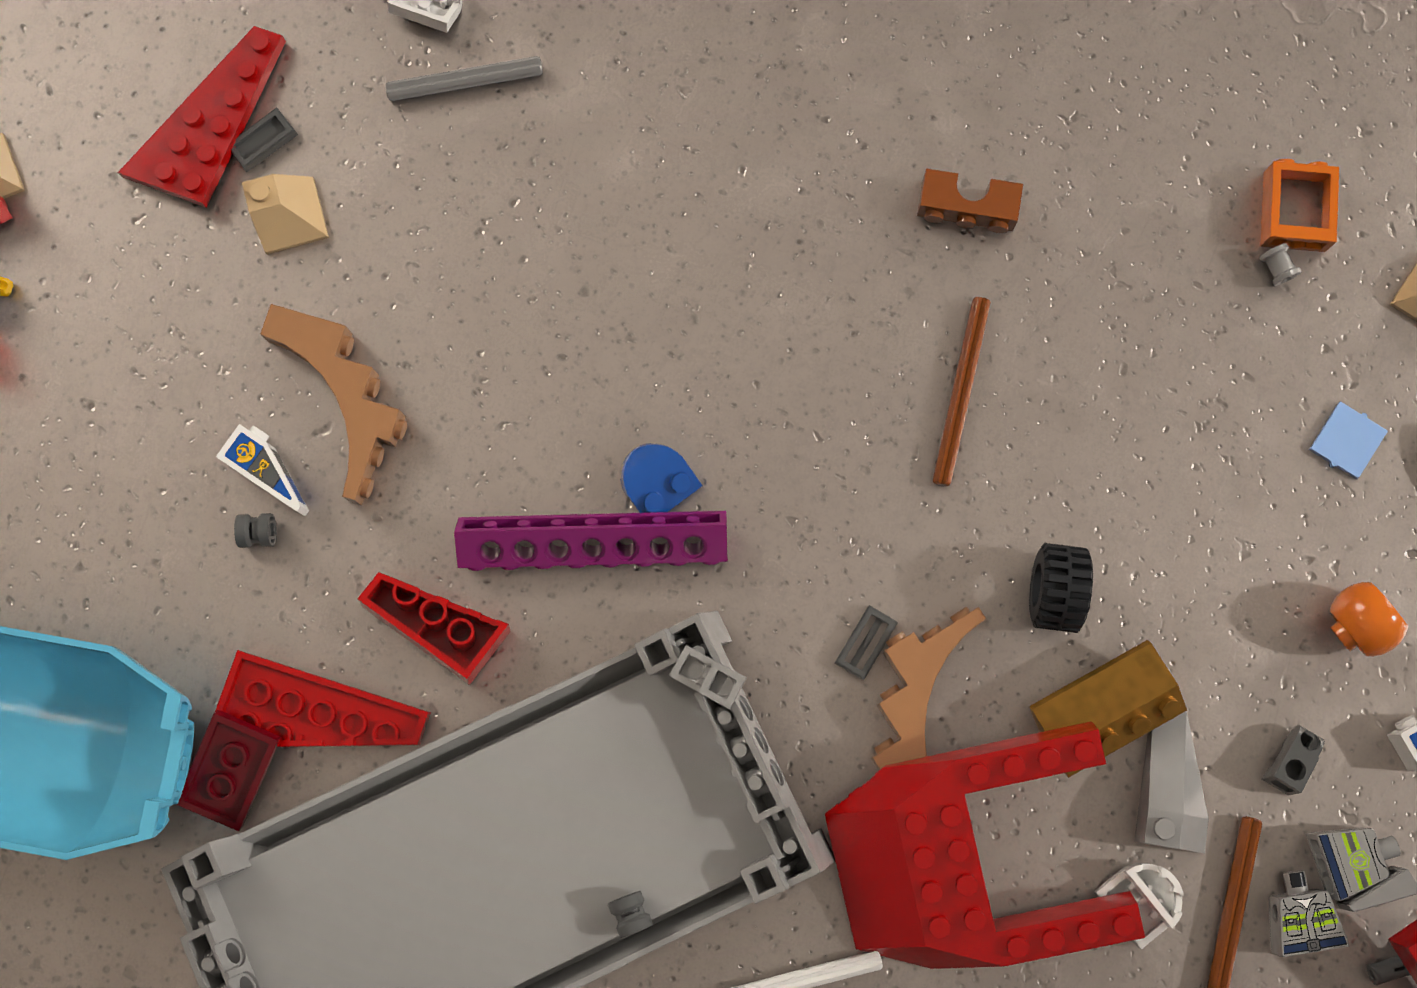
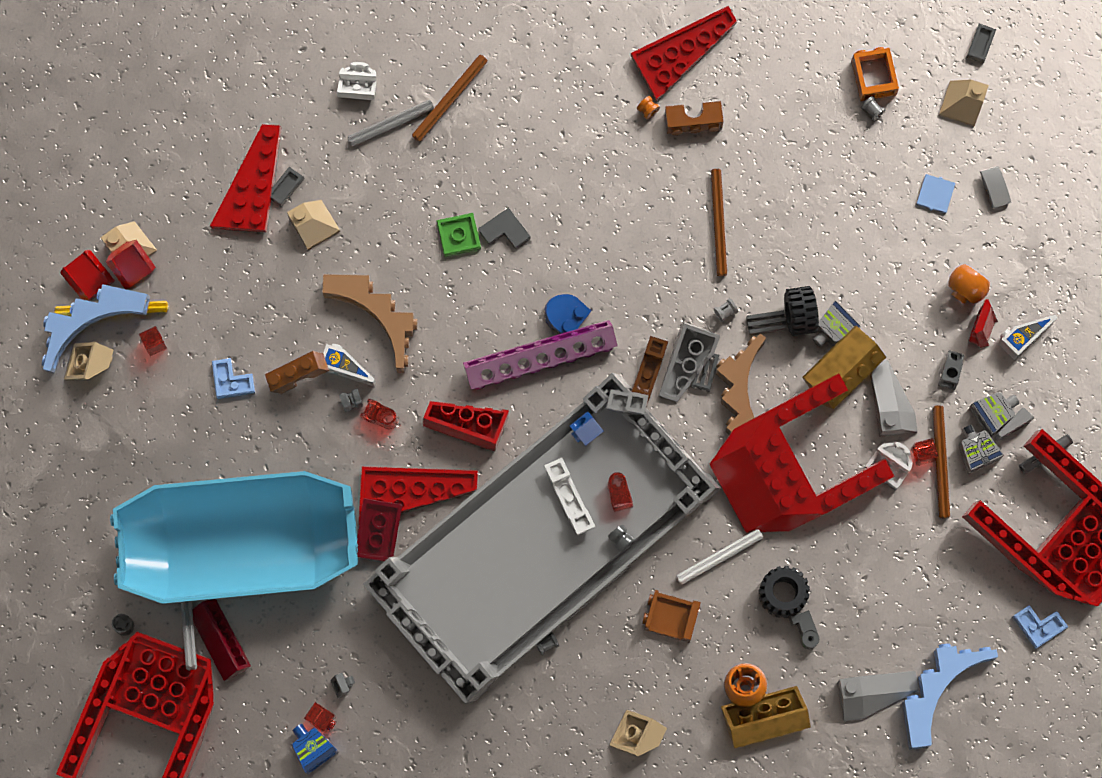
camera: 20 degrees left, 5 degrees down
none -> light blue tile [212,358,255,399]
none -> dark orange arch [265,351,329,394]
none -> clear red piece [360,399,398,430]
none -> dark orange axle [412,54,488,142]
none -> bright green tile [436,213,481,257]
none -> dark grey tile [478,208,531,249]
none -> white slope [544,458,595,535]
none -> blue brick [570,412,604,446]
none -> clear red piece [608,472,633,512]
none -> red wing [631,6,737,102]
none -> reddish brown slope [631,336,669,408]
none -> orange wheel [637,96,660,120]
none -> light grey wedge [659,322,720,402]
none -> light grey bush [713,298,739,322]
none -> dark grey tile [746,310,787,335]
none -> light grey torso [813,300,861,347]
none -> clear red brick [911,438,938,466]
none -> red slope [968,299,998,348]

